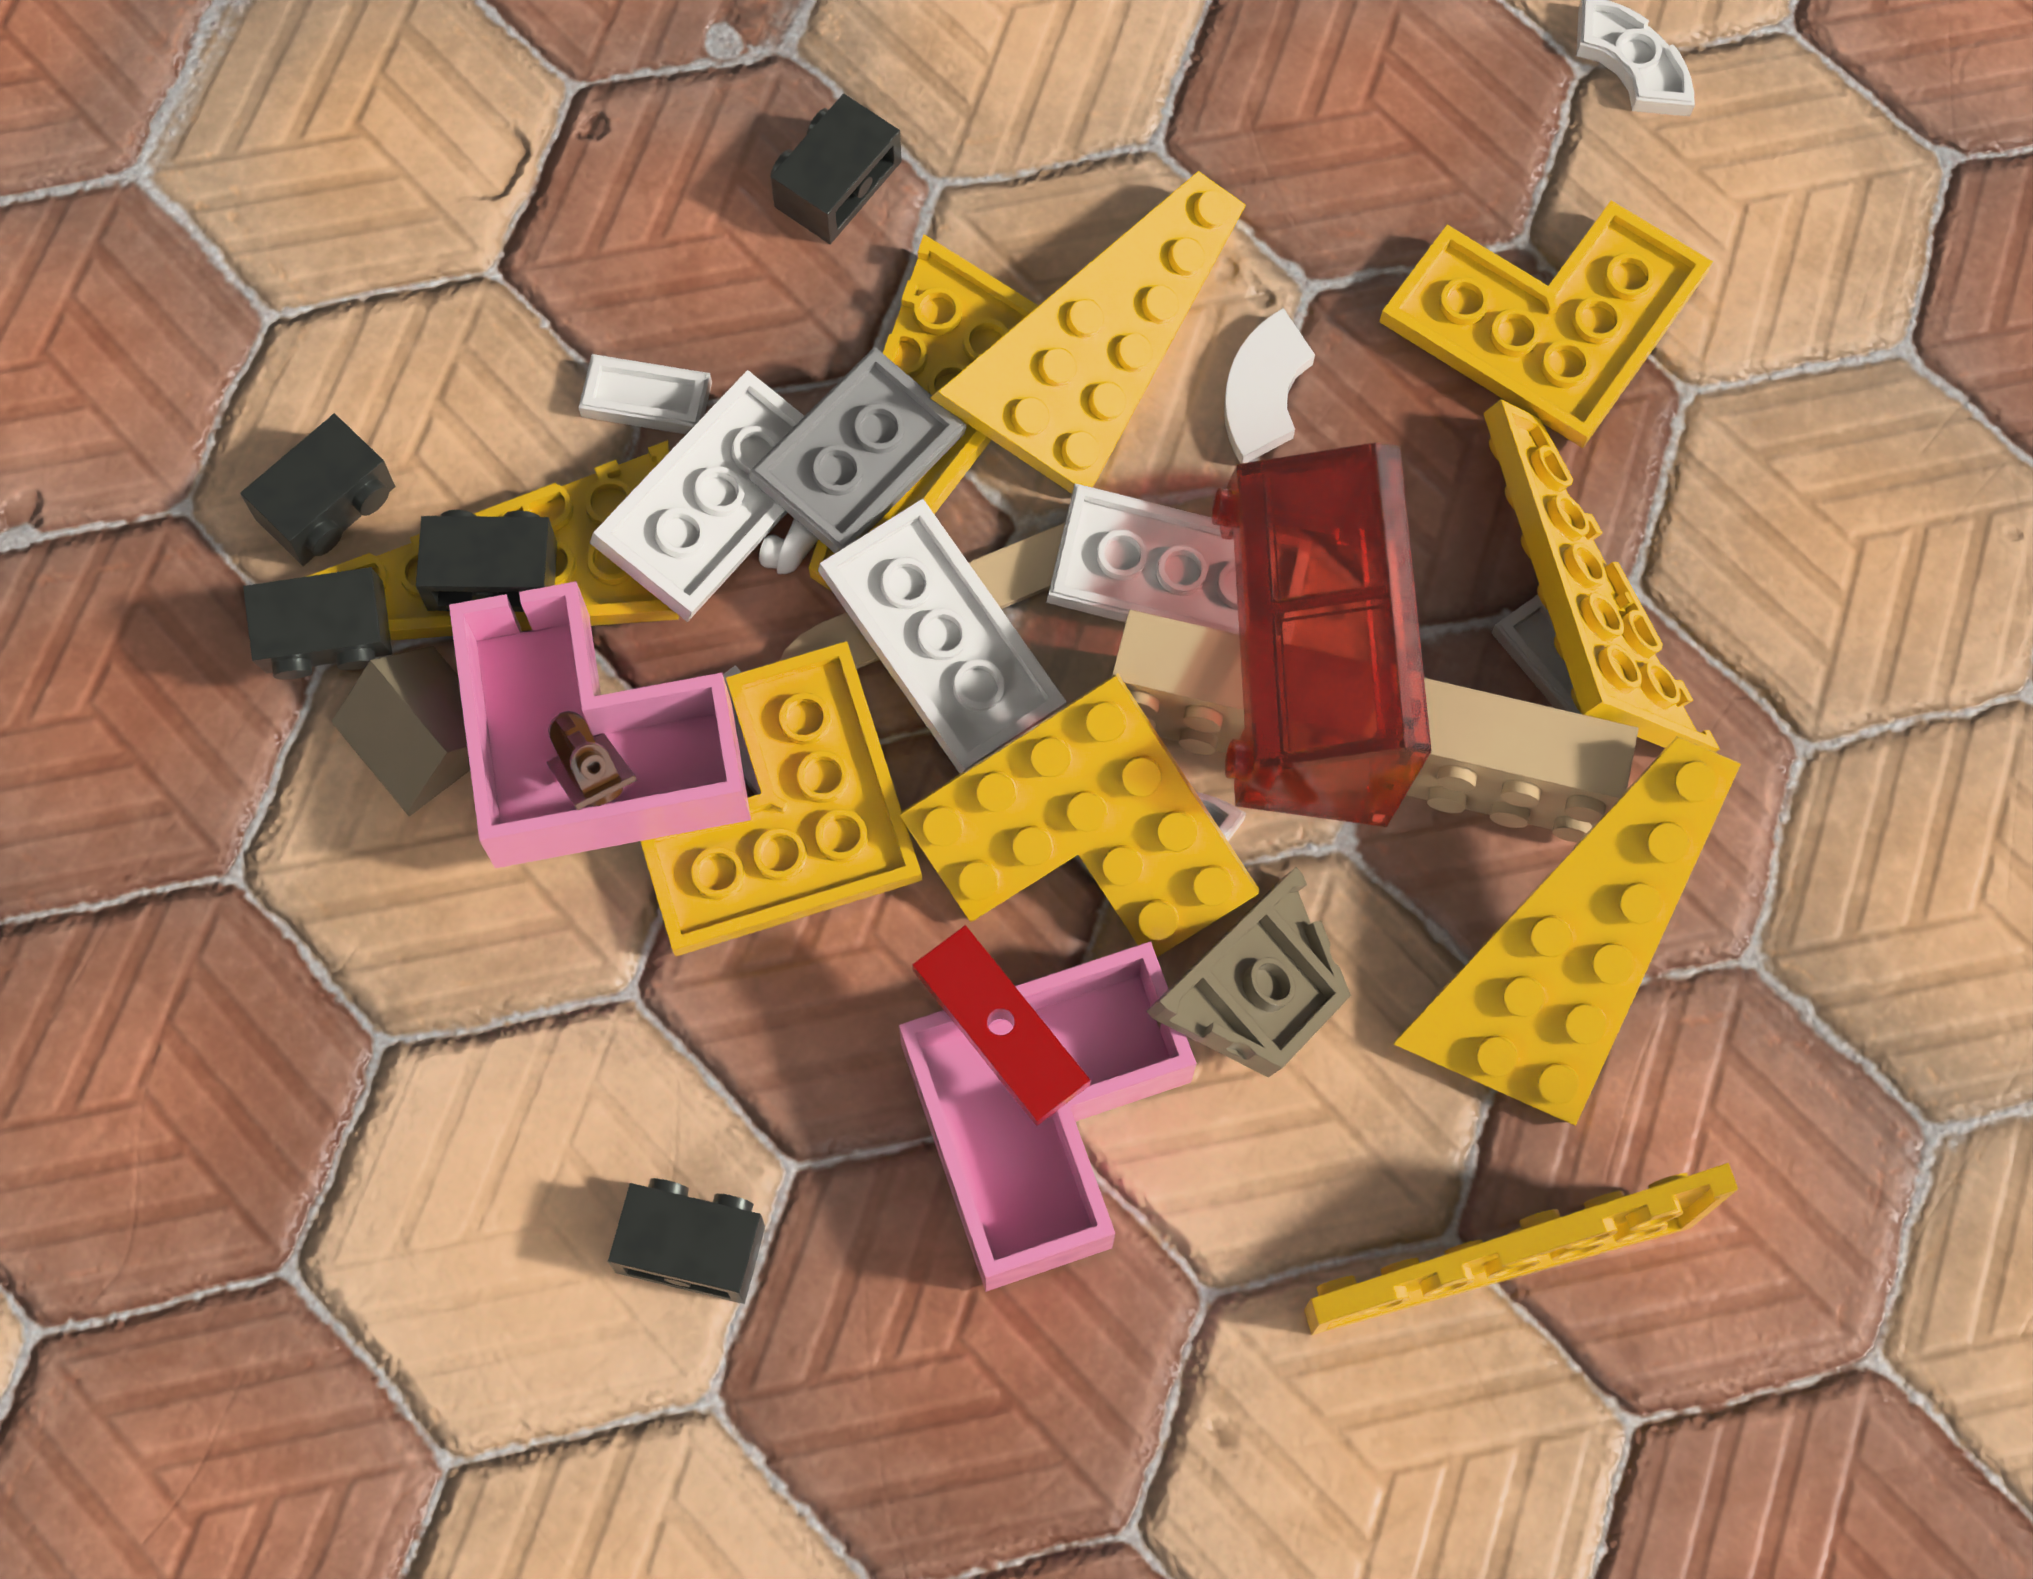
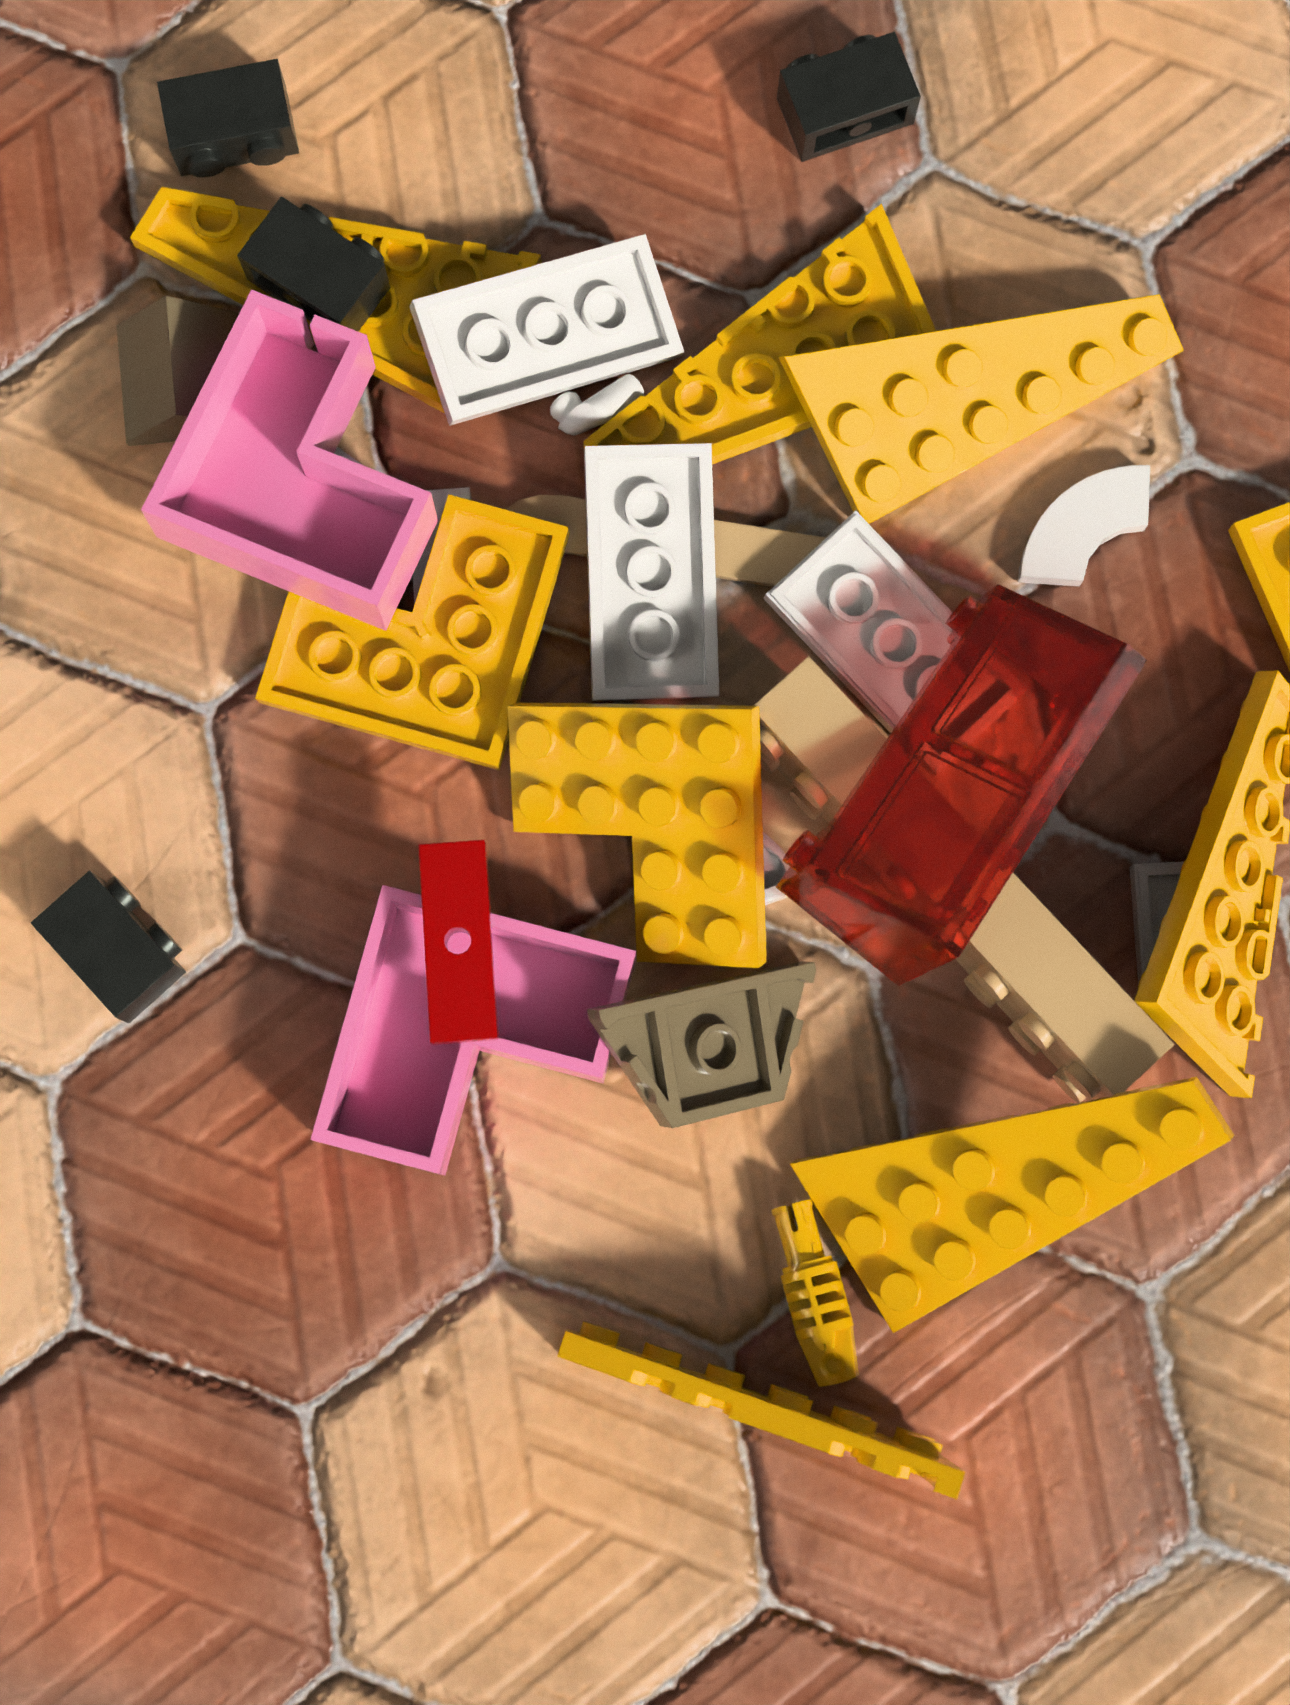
camera: 35 degrees right, 10 degrees up
pearl dark grey brick [243,567,393,679] -> none
reddish brown hinge [546,711,637,811] -> none
white tile [579,354,712,434] -> none
light grey tile [749,347,967,553] -> none
none -> yellow hinge [771,1199,859,1387]

